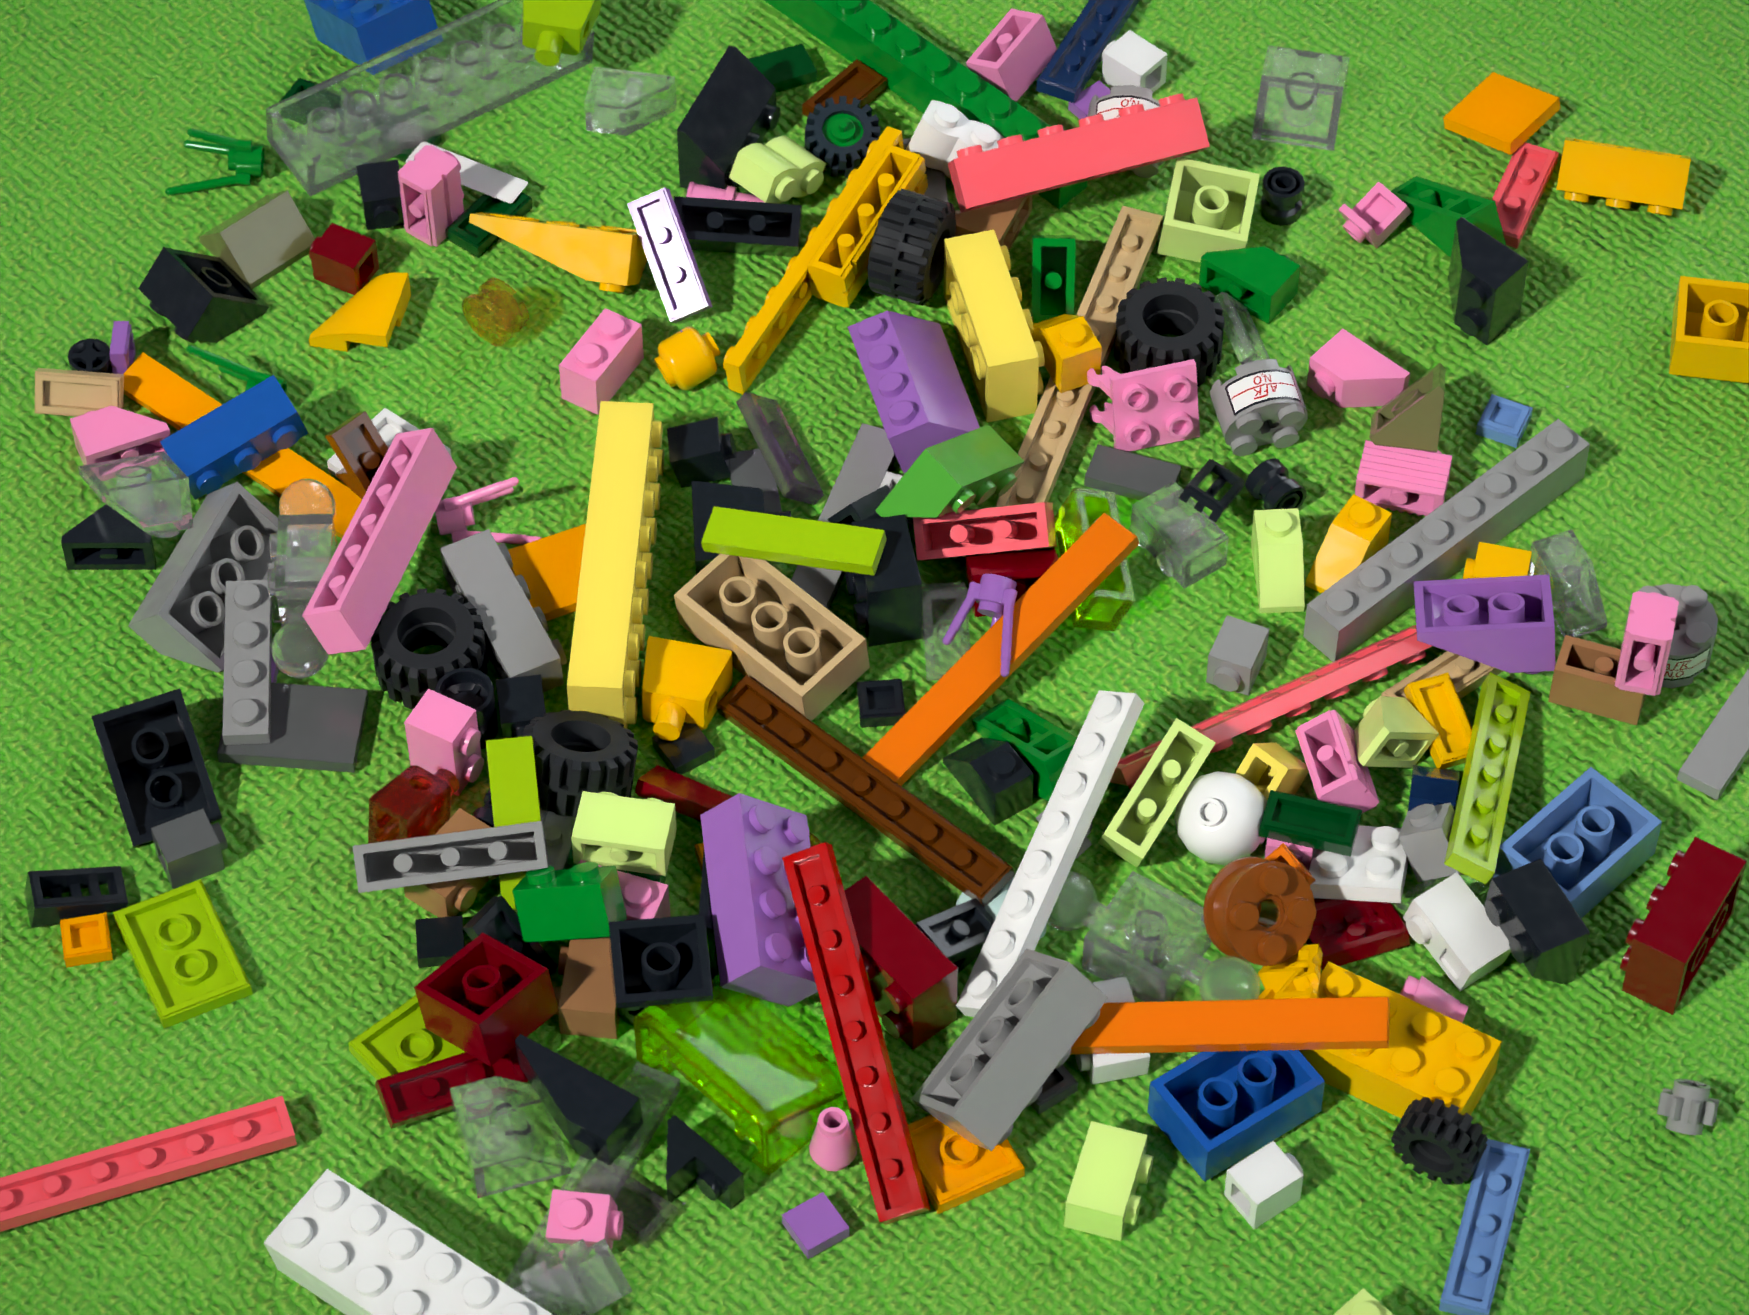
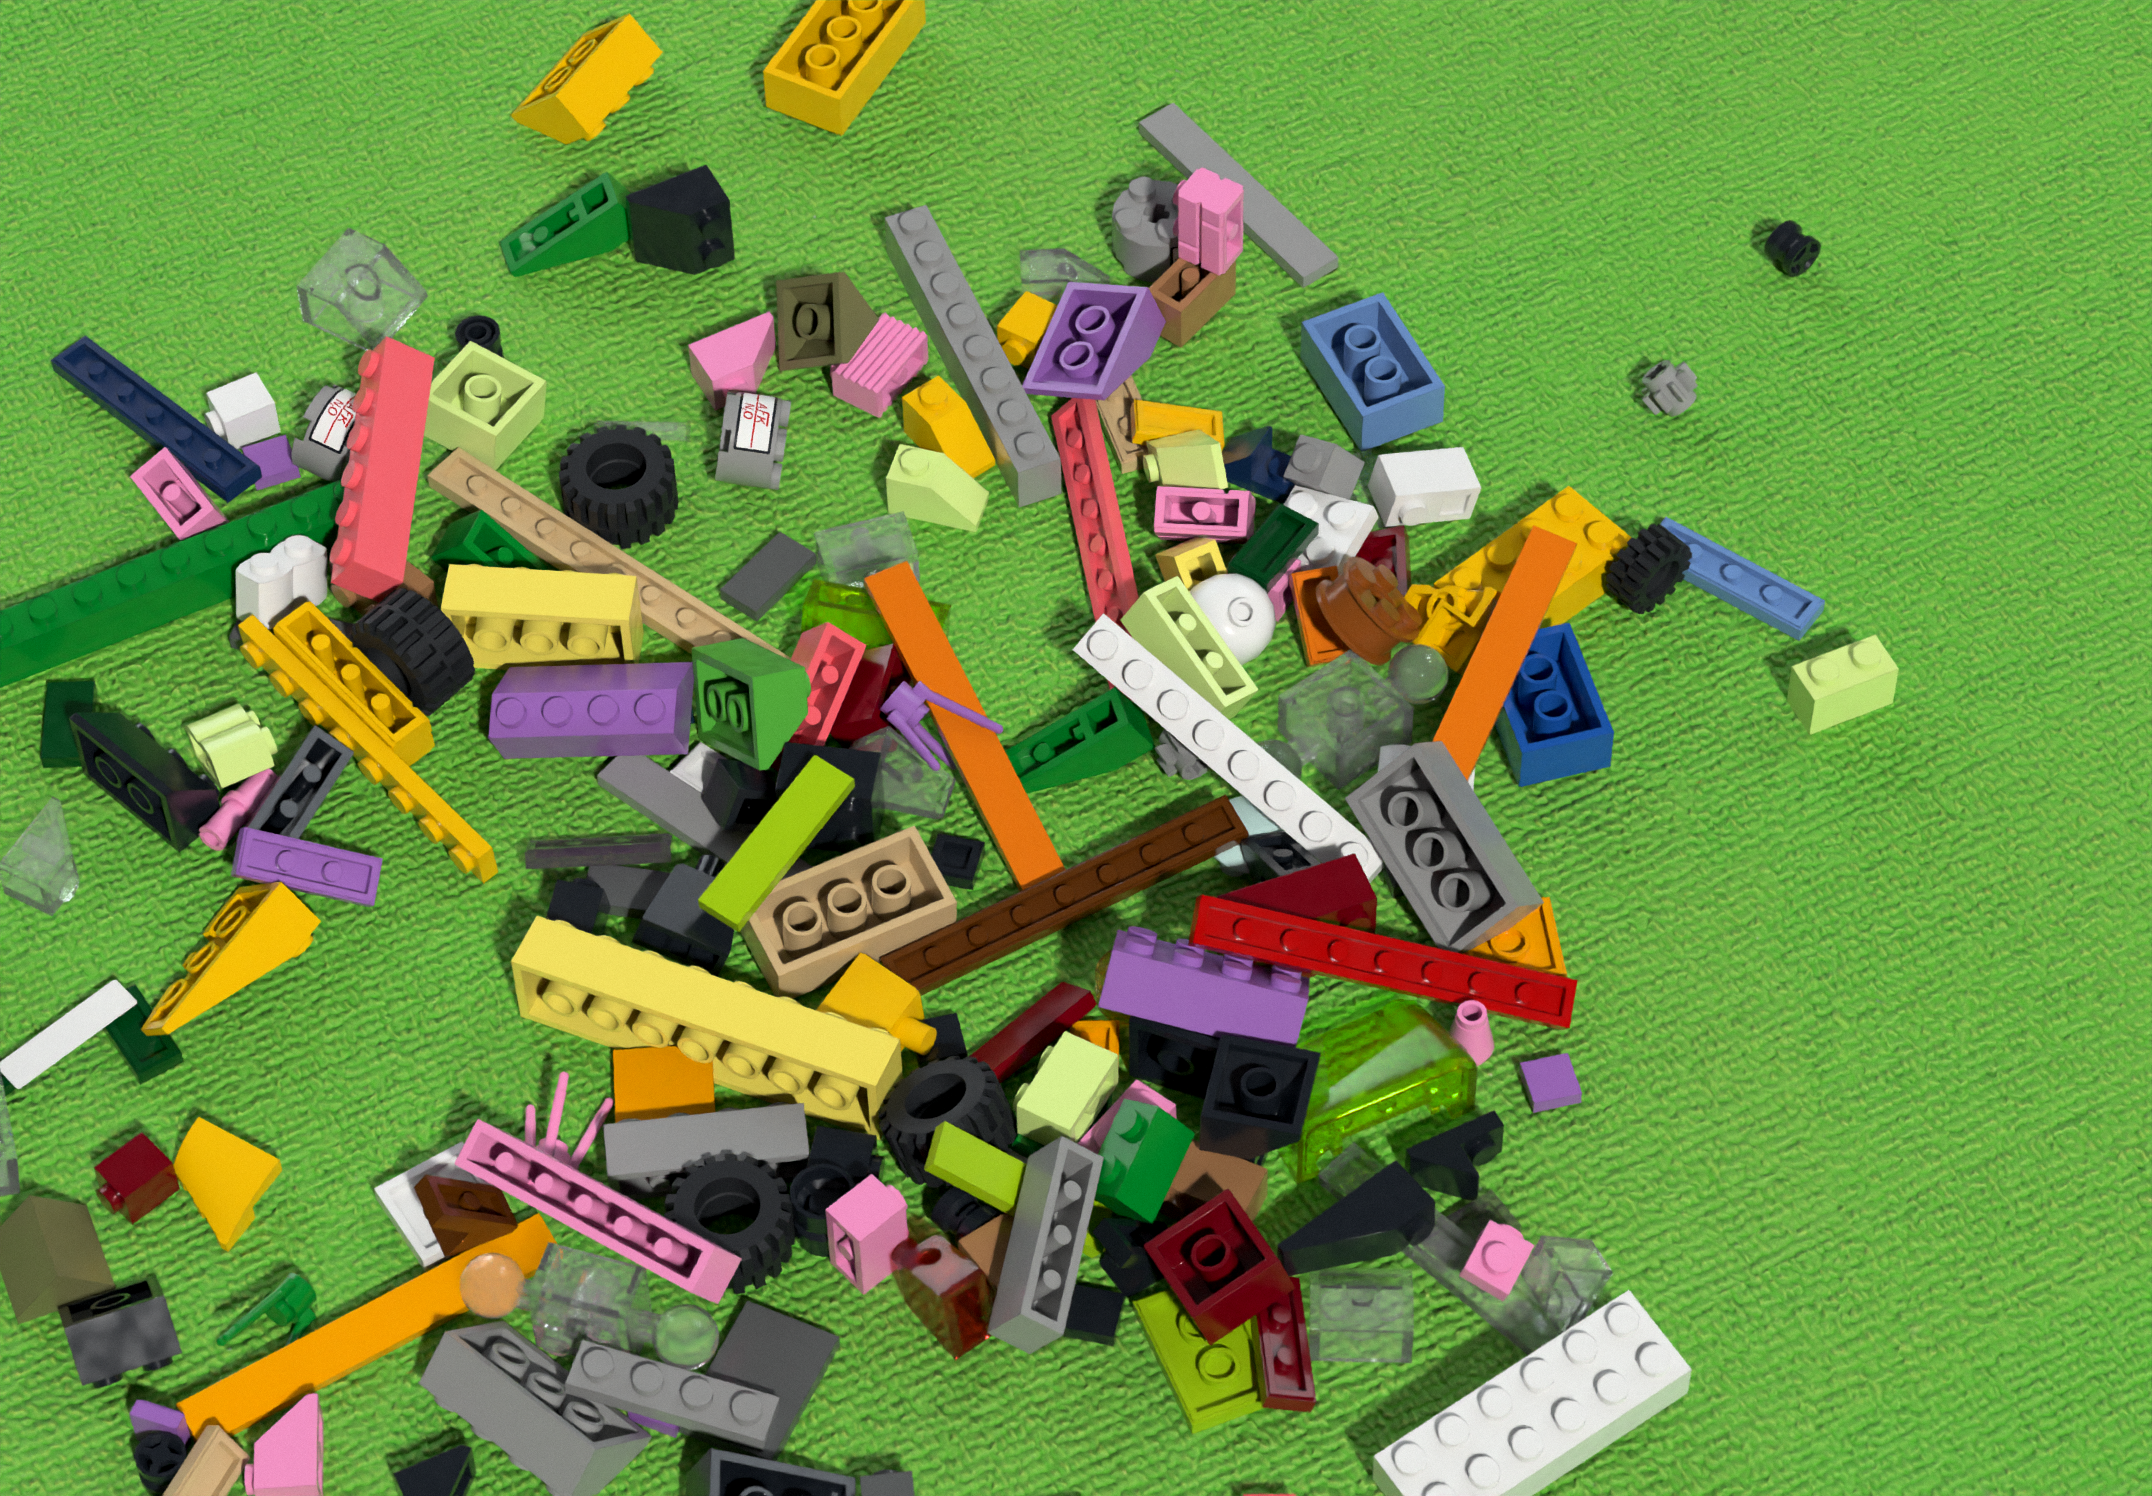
camera: 70 degrees left, 0 degrees up
clear slope [78,451,193,538] -> none
blue brick [160,375,308,500] -> none
black brick [356,159,404,230] -> none
bright pink brick [398,145,464,247] -> none
clear yellow wheel [462,278,529,347] -> none
bright pink brick [559,308,644,415] -> none
yellow head [654,327,721,391] -> none
reddish brown tile [802,59,888,117] -> none
black wheel [804,96,880,178] -> none
black slope [943,737,1034,826] -> none
yellow slope [1031,314,1102,393] -> none
yellowish green brick [1064,1121,1154,1241] -> none
bright pink plate [1087,359,1200,452] -> none
black tile [1179,459,1246,523] -> none
green slope [1199,246,1300,324] -> none
light grey brick [1206,615,1269,696] -> none
white brick [1224,1141,1304,1229] -> none
black wheel [1245,458,1307,510] -> none
bright pink bracket [1338,181,1411,248] -> none
bright pink cone [1400,975,1469,1023] -> none
light orange tile [1443,72,1561,155] -> none
lime plate [1444,672,1531,884] -> none
medium blue tile [1476,394,1533,448] -> none
black slope [1484,858,1590,985] -> none
coral tile [1492,142,1559,248] -> none
dark red brick [1620,837,1747,1015] -> none

